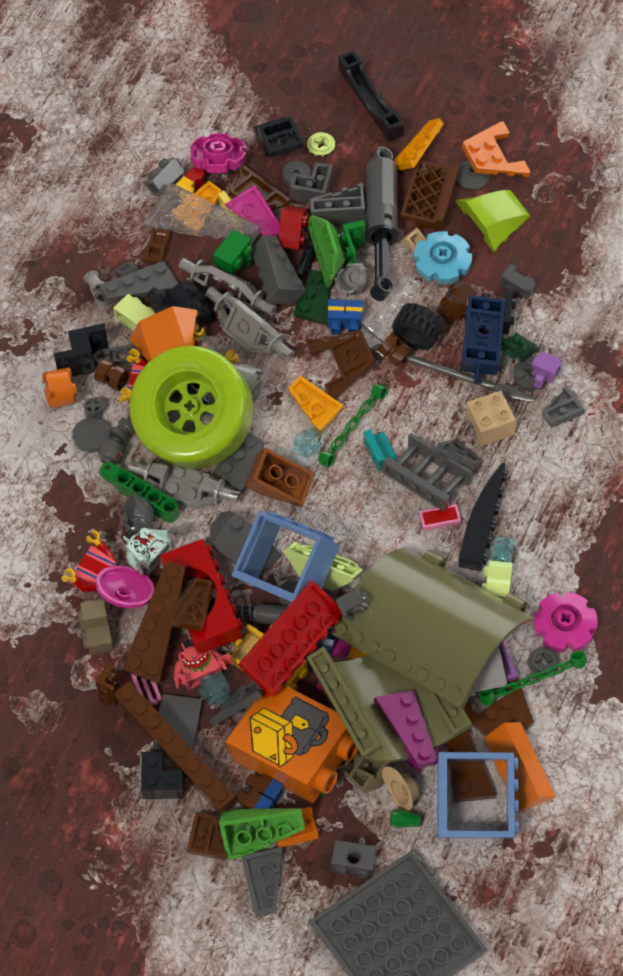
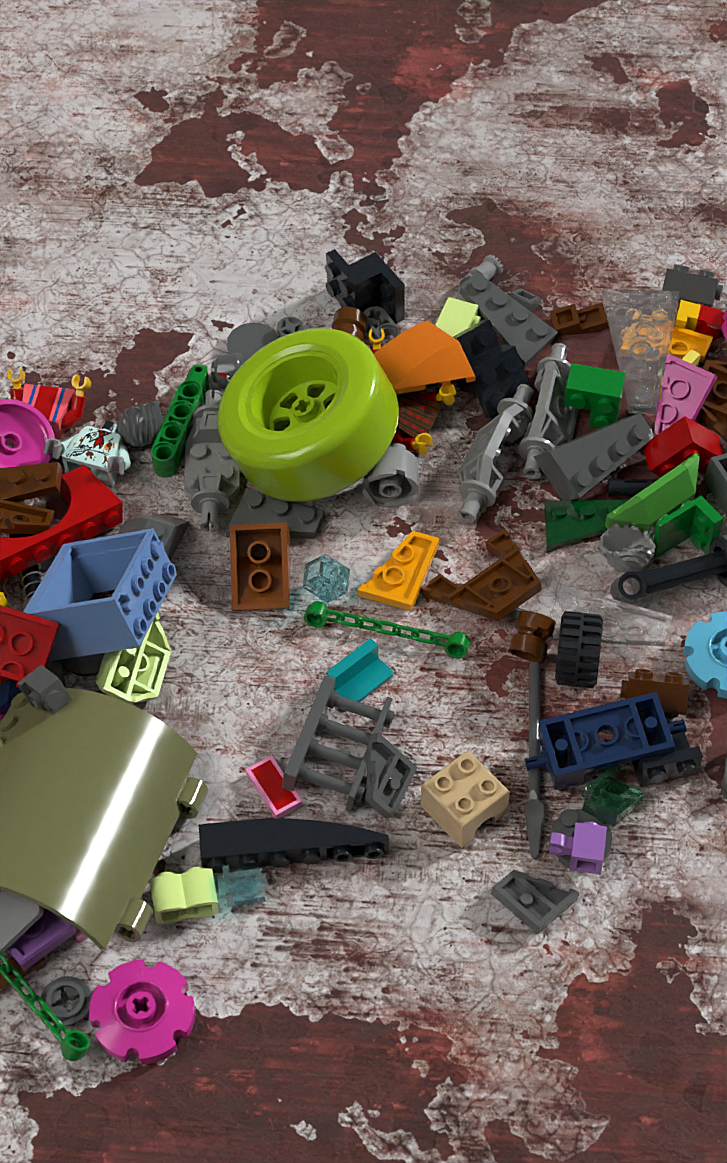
camera: 70 degrees right, 5 degrees down
orange brick [42,367,77,409] -> none
blue hips [328,299,363,335] -> none

